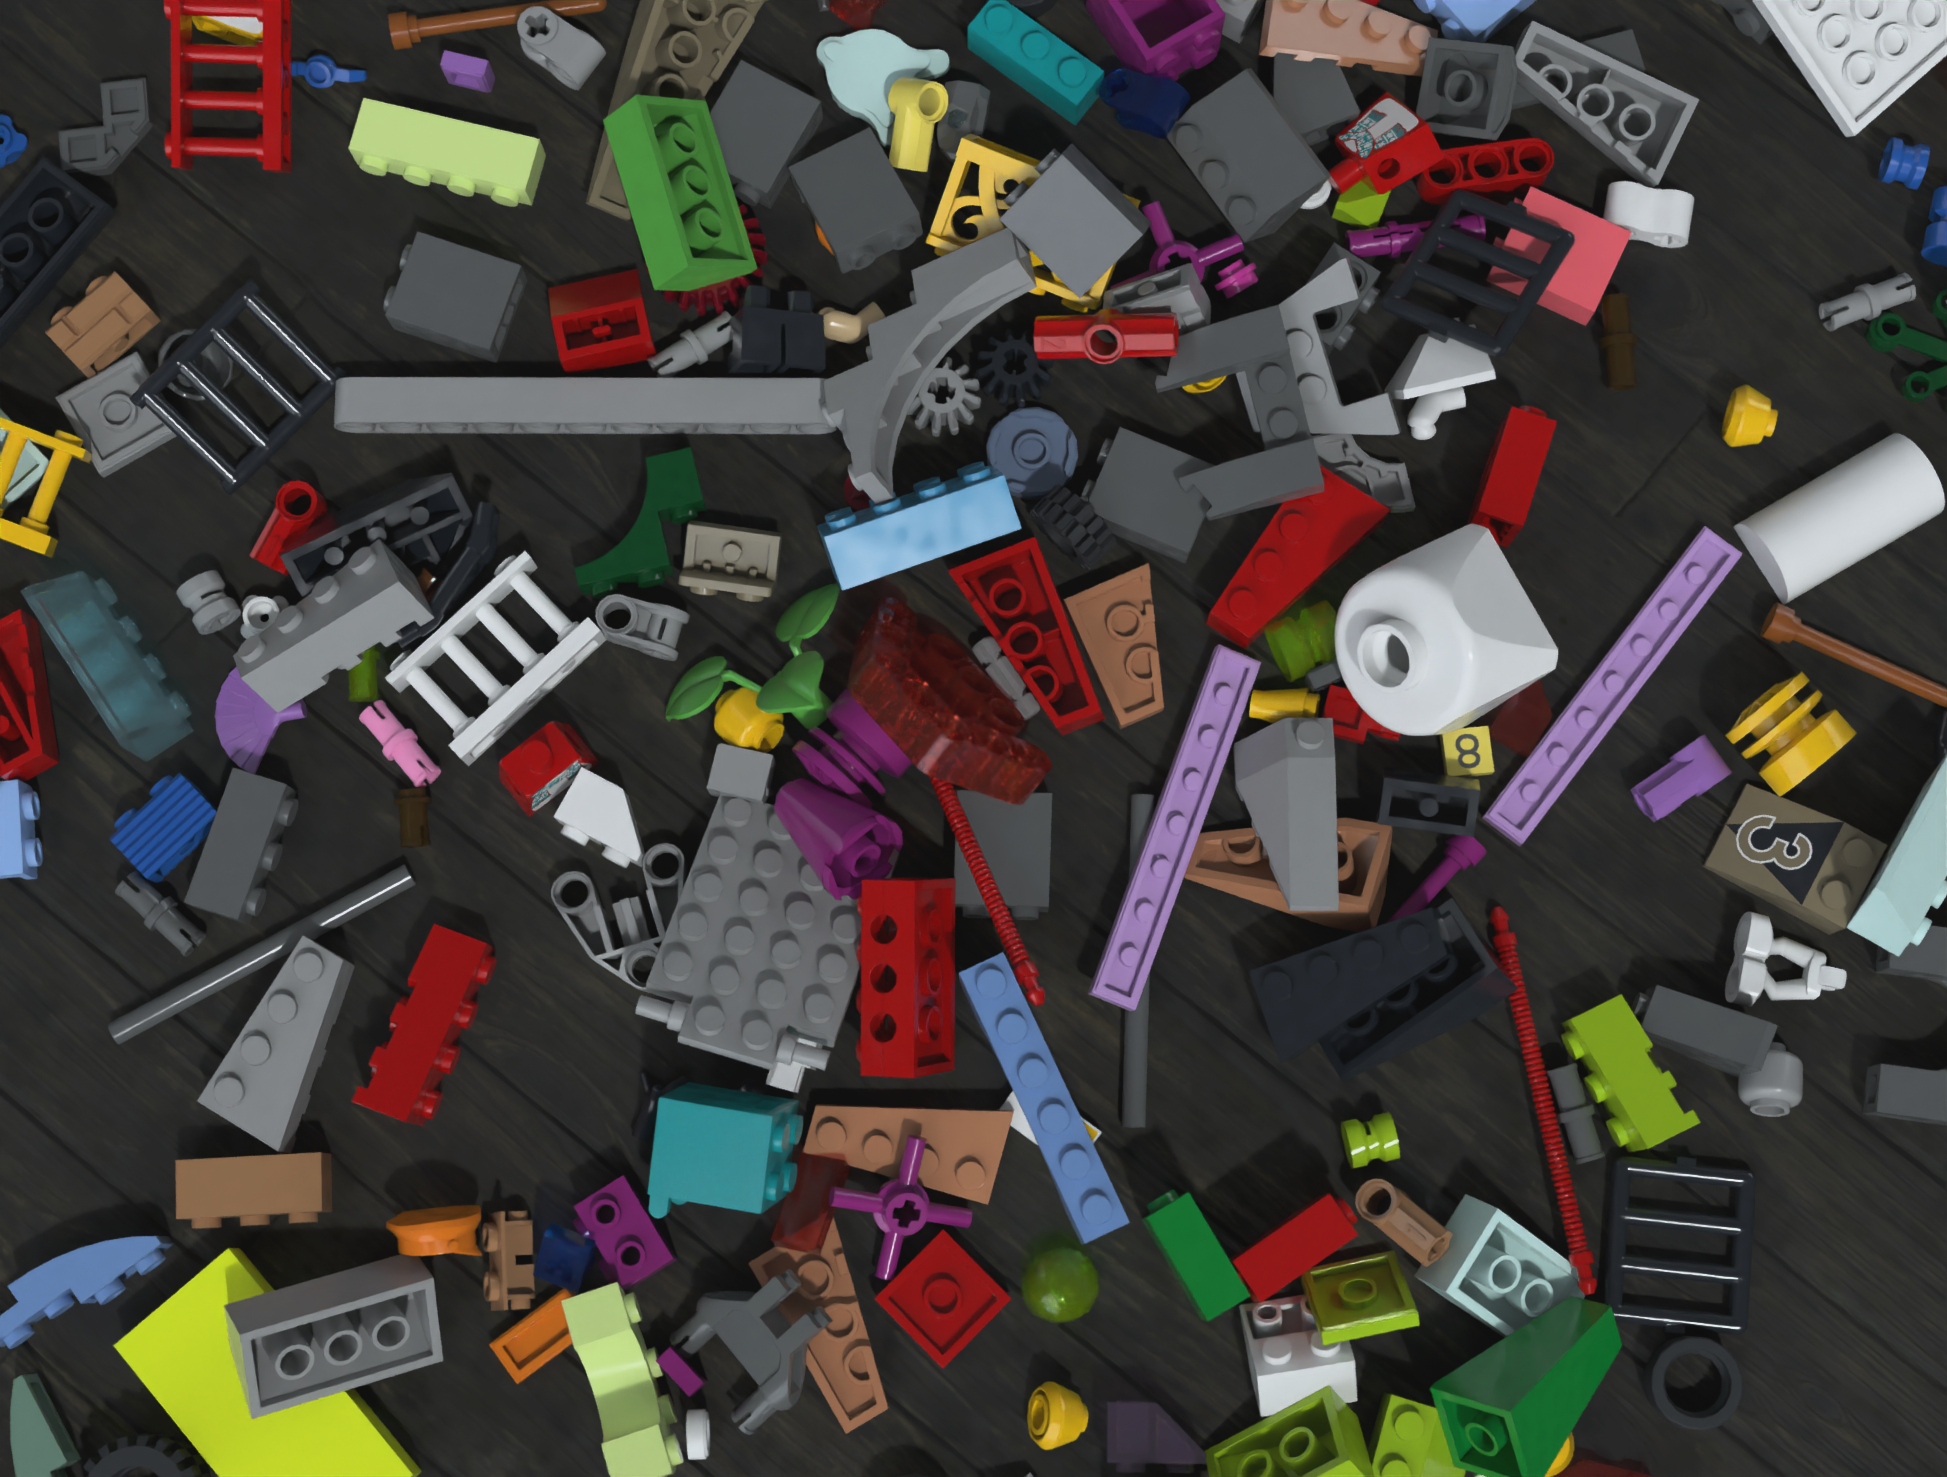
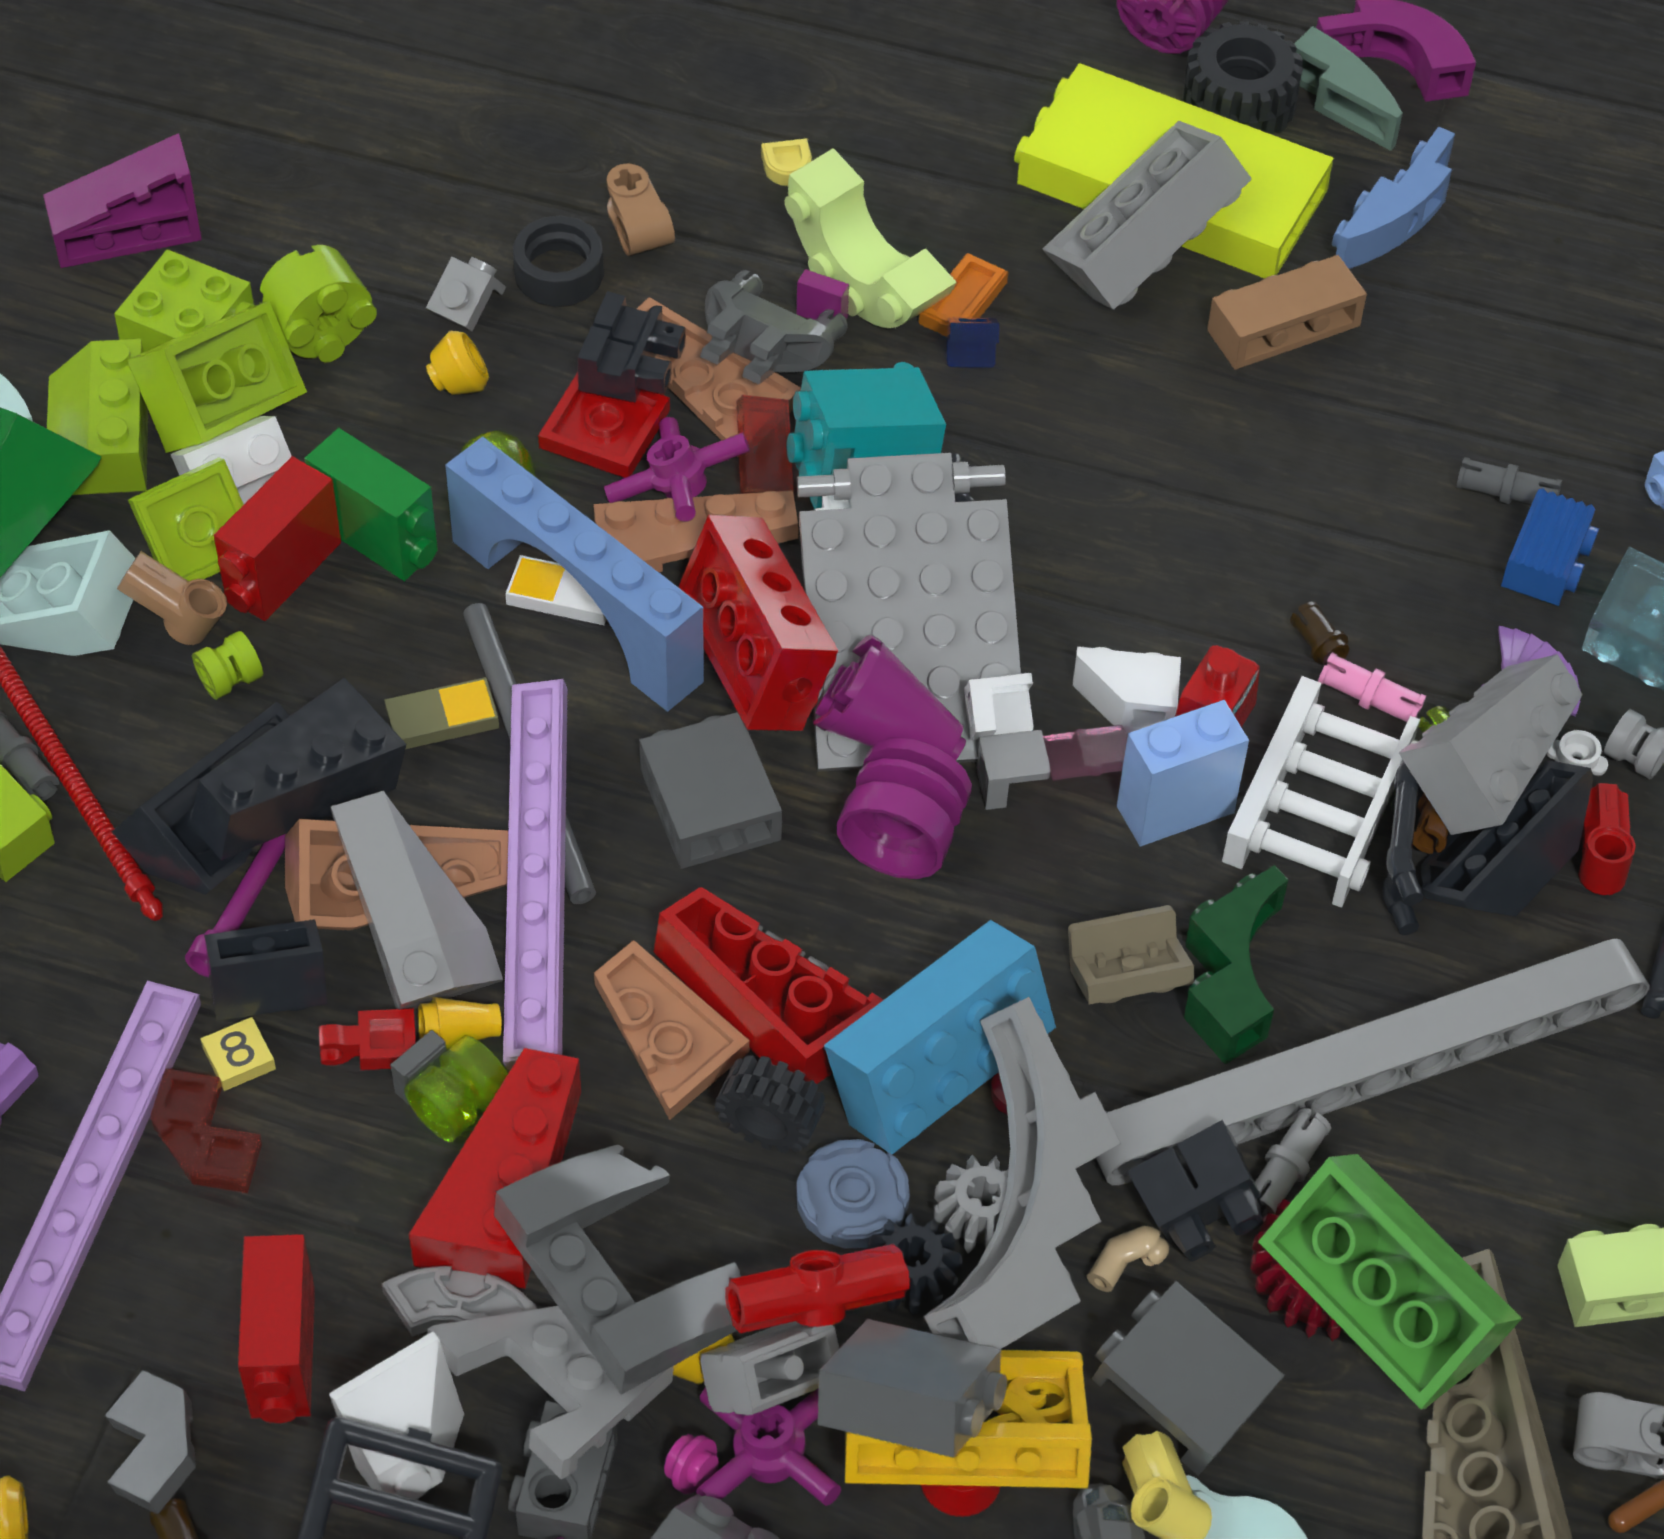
camera: 155 degrees right, 25 degrees down
dark grey piece [107,864,416,1044] -> none
dark grey brick [184,768,298,925] -> none
light grey wedge [197,935,355,1154] -> none
red wedge [351,924,497,1127] -> none
dark grey brick [383,231,528,363] -> none
orange hat [386,1205,482,1256] -> none
medium nougat hinge [482,1211,535,1311] -> none
red slope [548,269,657,377] -> none
light grey connector [551,843,688,992] -> none
magenta brick [573,1175,678,1290] -> none
light grey piece [595,594,690,661] -> none
bright green plant [665,583,840,729] -> none
white tile [686,1409,710,1460] -> none
dark grey brick [710,60,823,209] -> none
yellow head [714,687,784,753] -> none
clear red piece [848,597,1052,805] -> none
red hose [885,665,1045,1007] -> none
dark grey brick [1081,427,1215,563] -> none
clear purple slope [1105,1400,1206,1473] -> none
white piece [1334,523,1558,736] -> none
none -> tile [105,1370,196,1514]
none -> olive tile [384,677,499,749]
none -> black hips [577,291,686,402]
none -> white panel [964,673,1034,740]
none -> clear pink piece [1043,725,1128,781]
none -> light blue brick [1117,700,1249,847]

